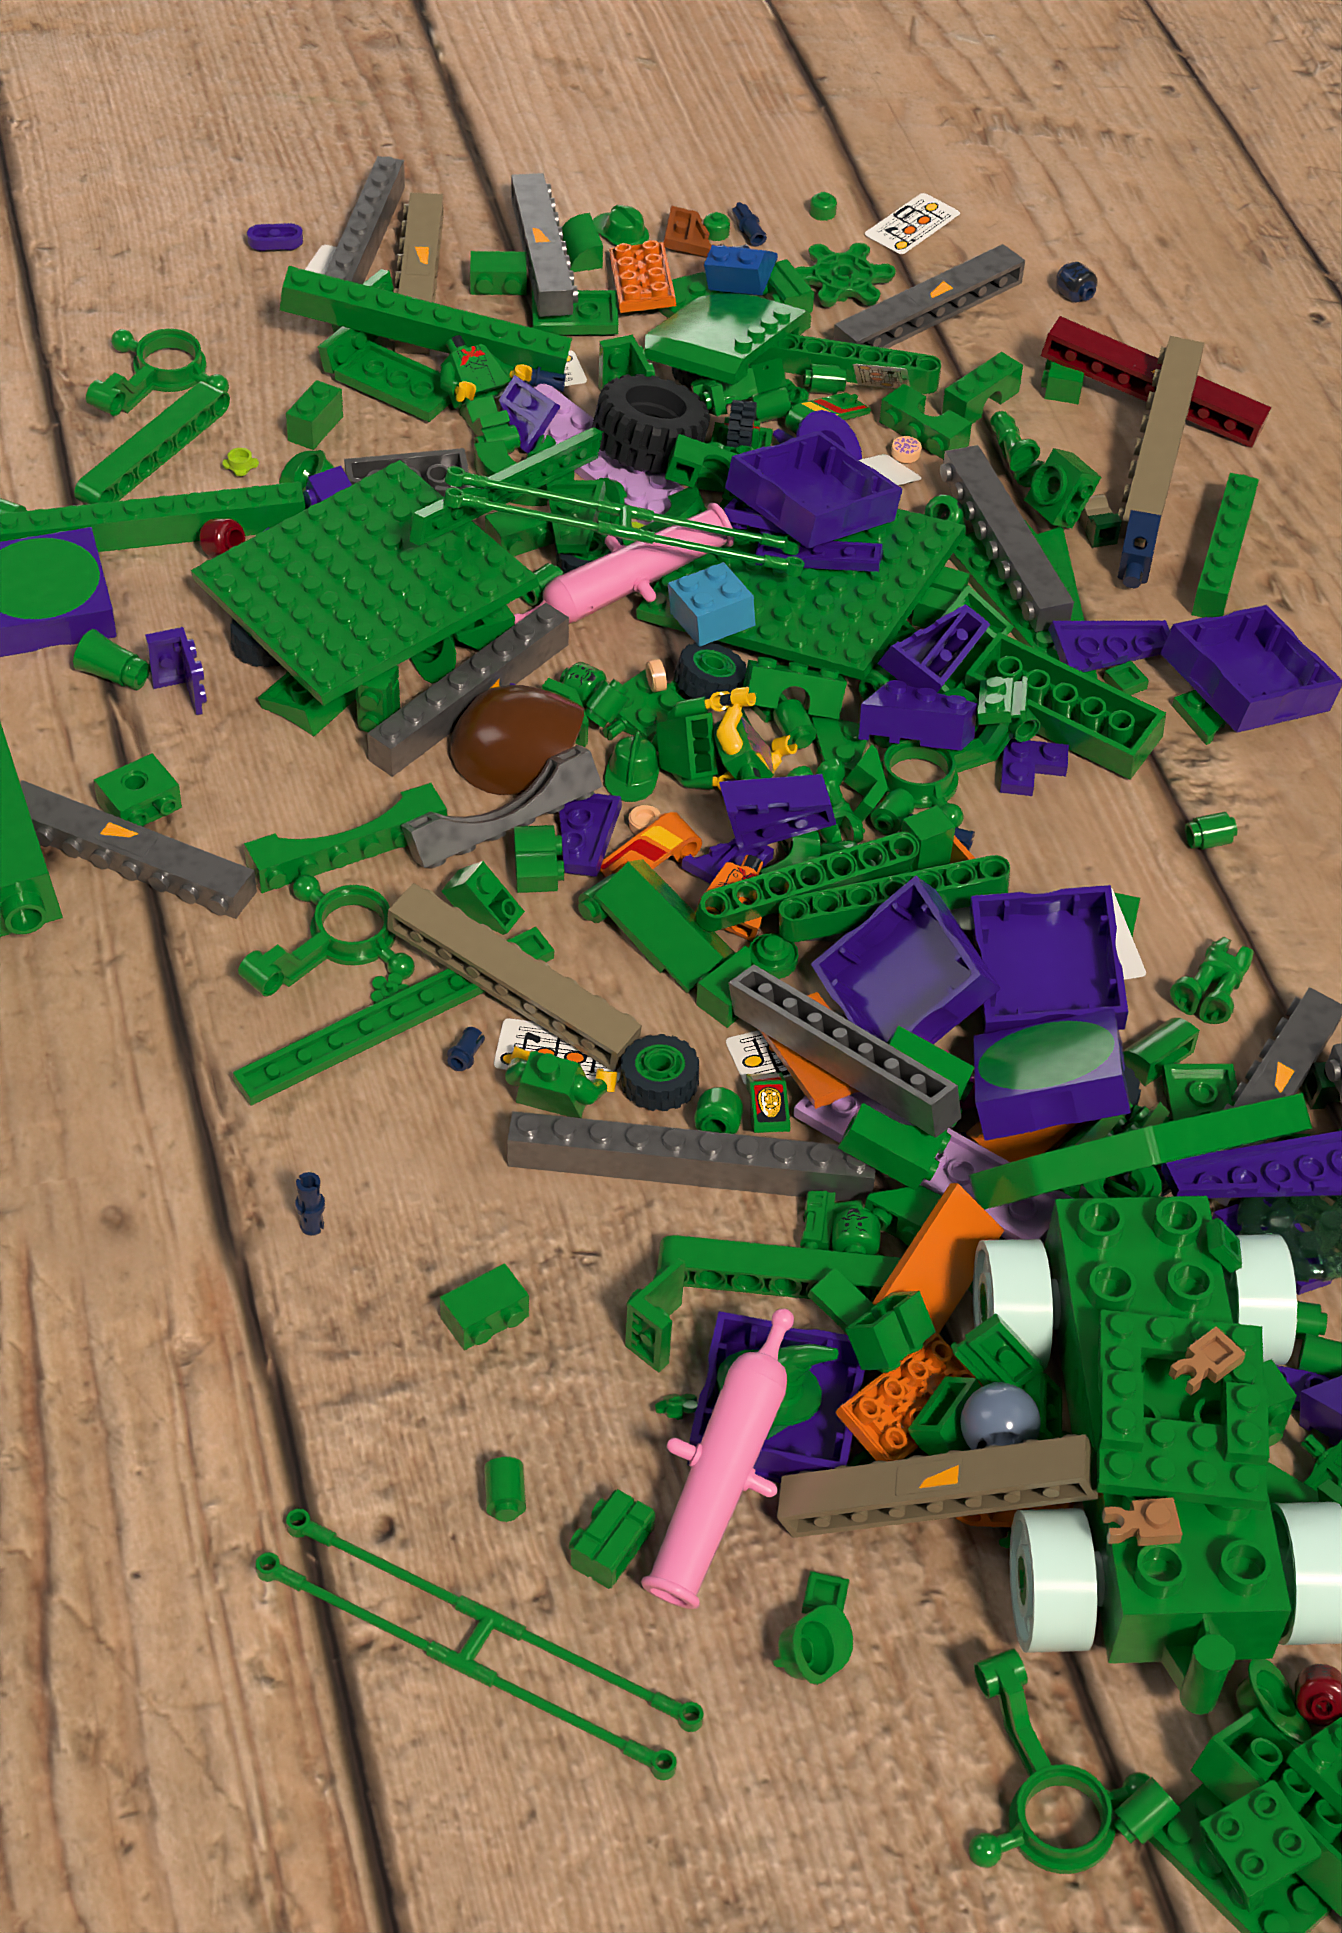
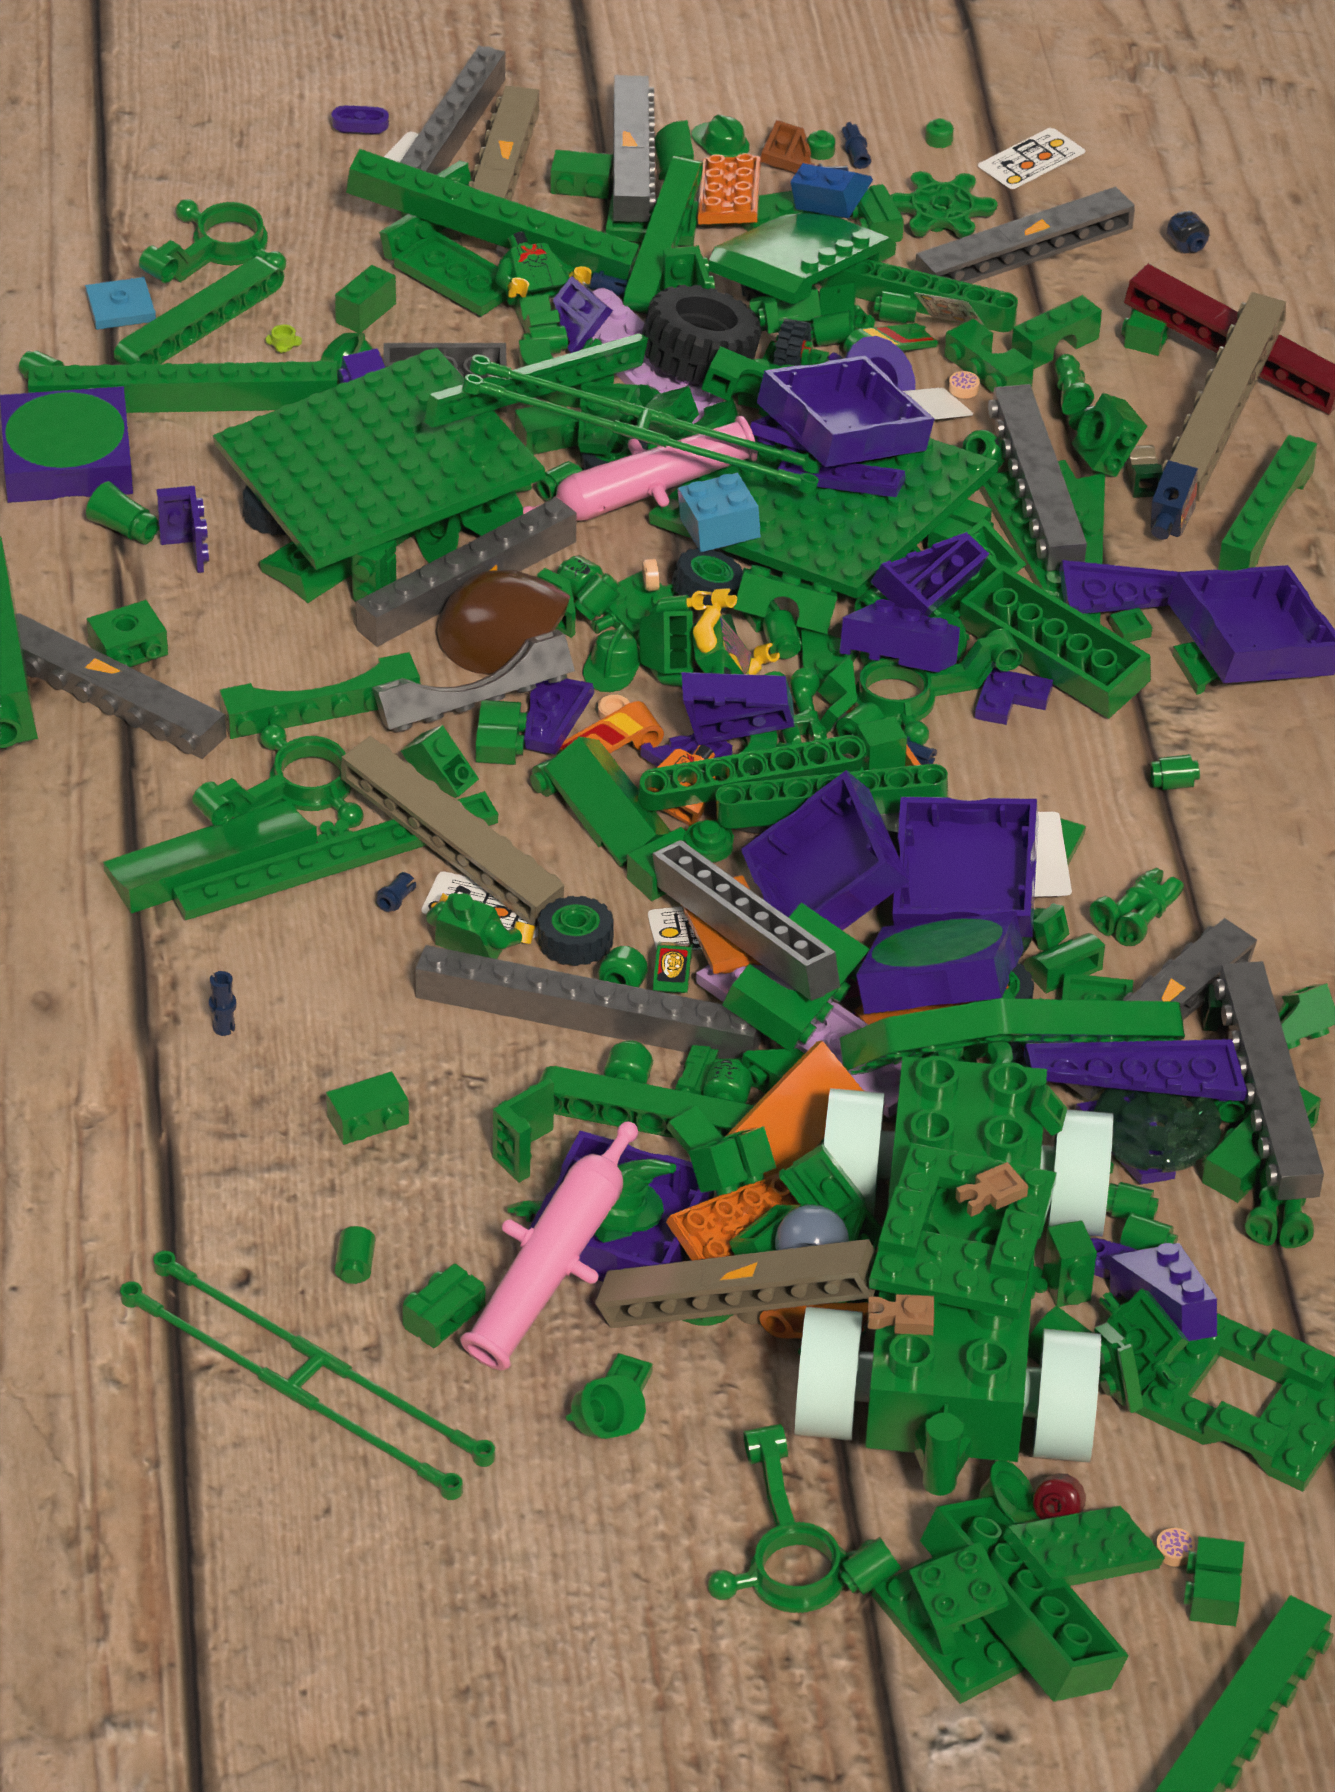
camera: 10 degrees right, 5 degrees down
dark red head [199,518,246,558] -> none
green plate [978,677,1029,725] -> none
none -> dark azure plate [85,277,156,330]
none -> green arch [103,800,317,914]
none -> green head [604,1041,653,1084]
none -> green beam [623,156,703,314]
none -> green brick [637,386,699,444]
none -> green tile [1033,903,1070,951]

